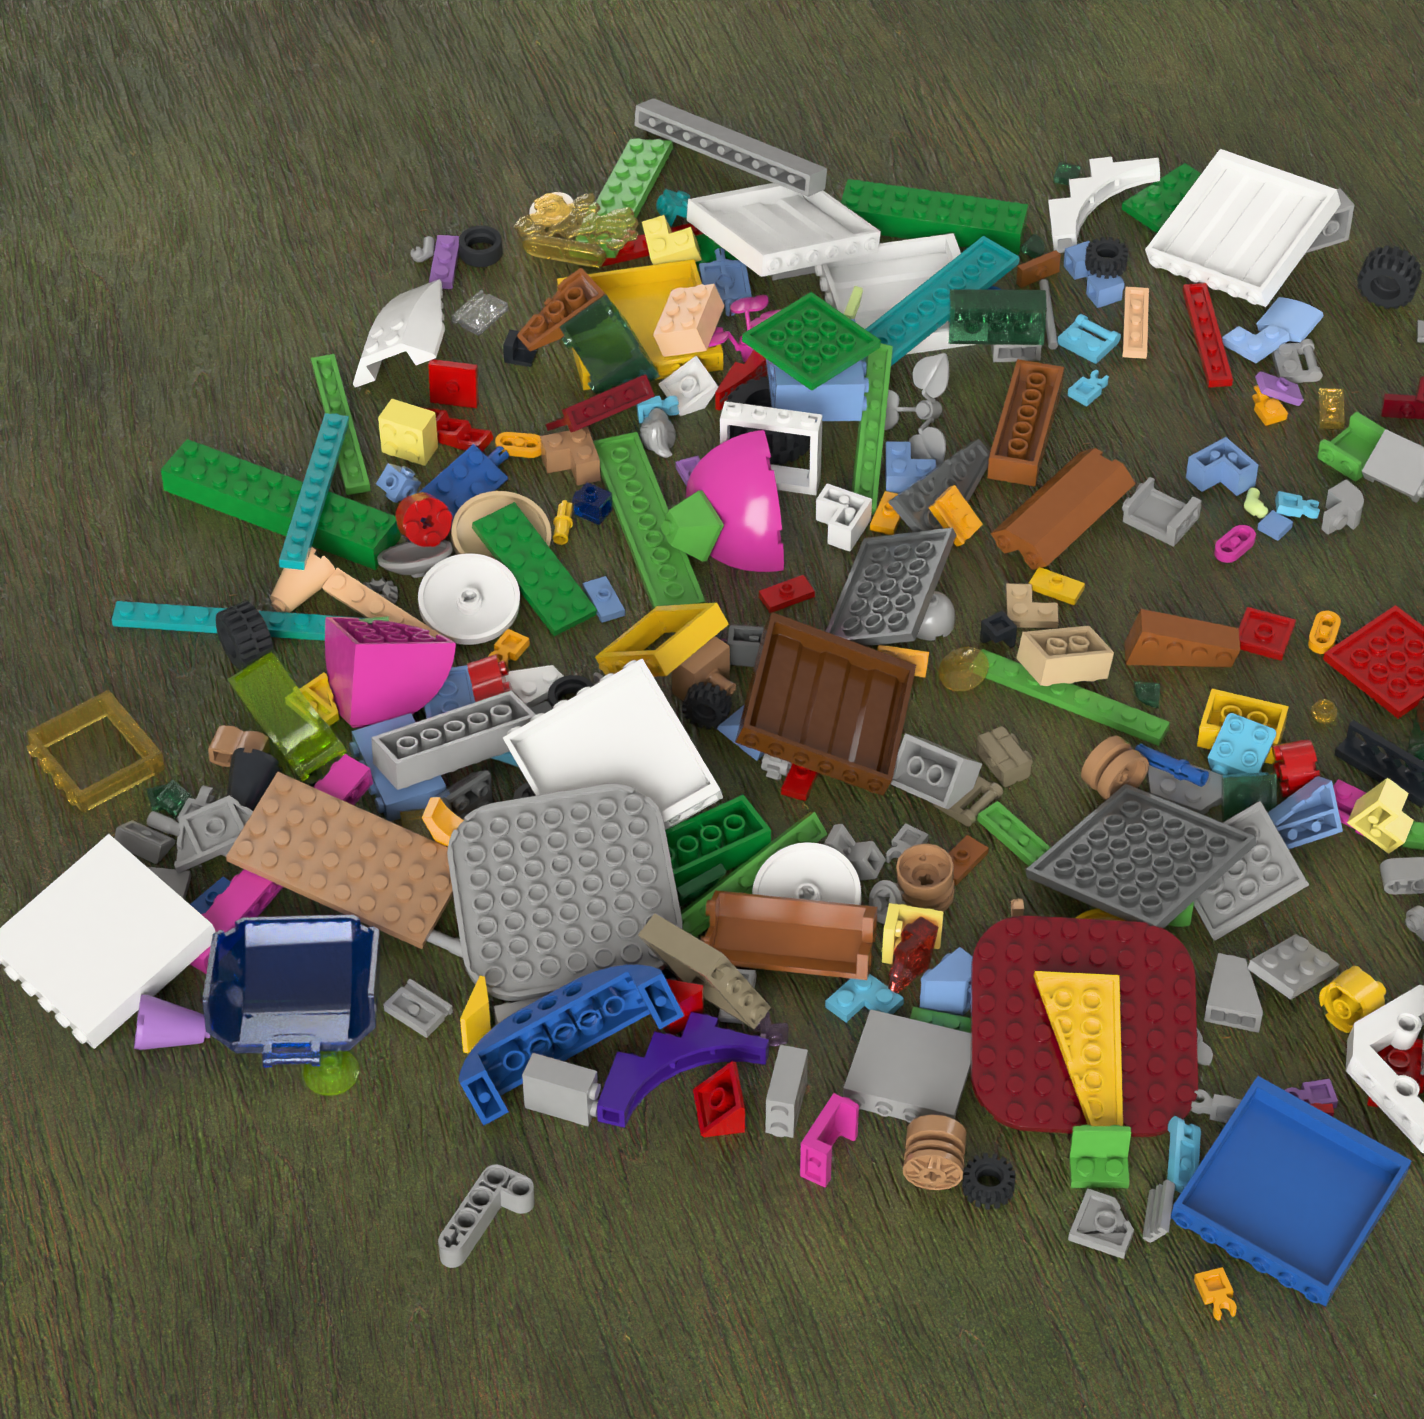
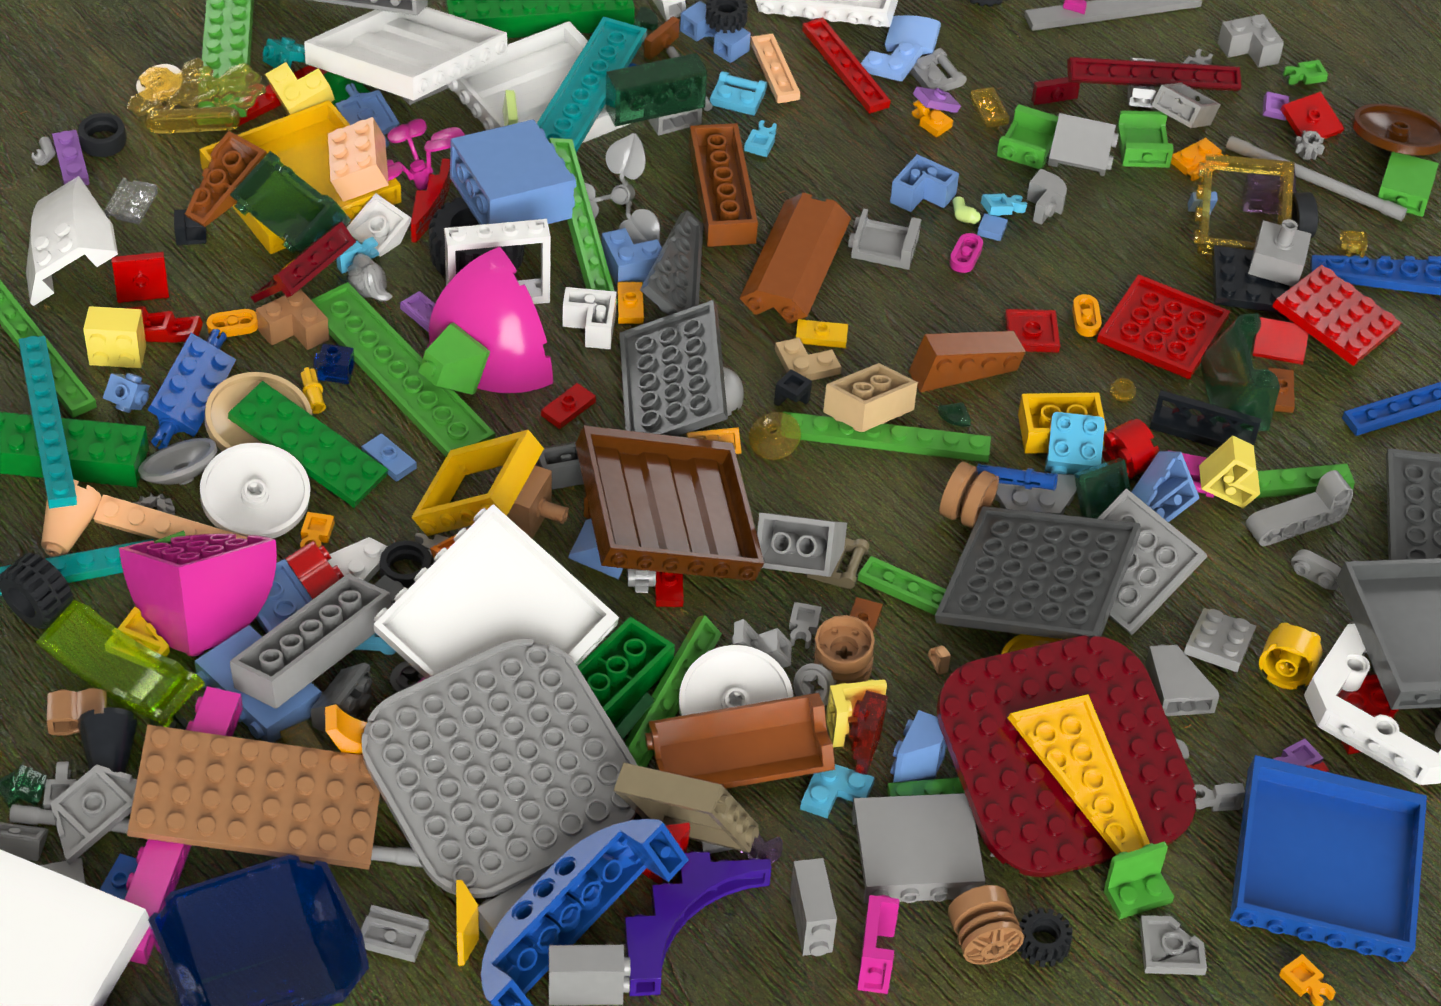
camera: 25 degrees left, 0 degrees up
red brick [395,492,452,547] -> none
black tyre [682,682,732,730] -> none
red slope [693,1061,745,1137] -> none
green plate [742,292,881,391] -> none
light orange plate [928,485,983,547] -> none
dark tan brick [976,726,1033,788] -> none
light grey tile [1142,1180,1175,1243] -> none
medium azure plate [1167,1116,1201,1193] -> none

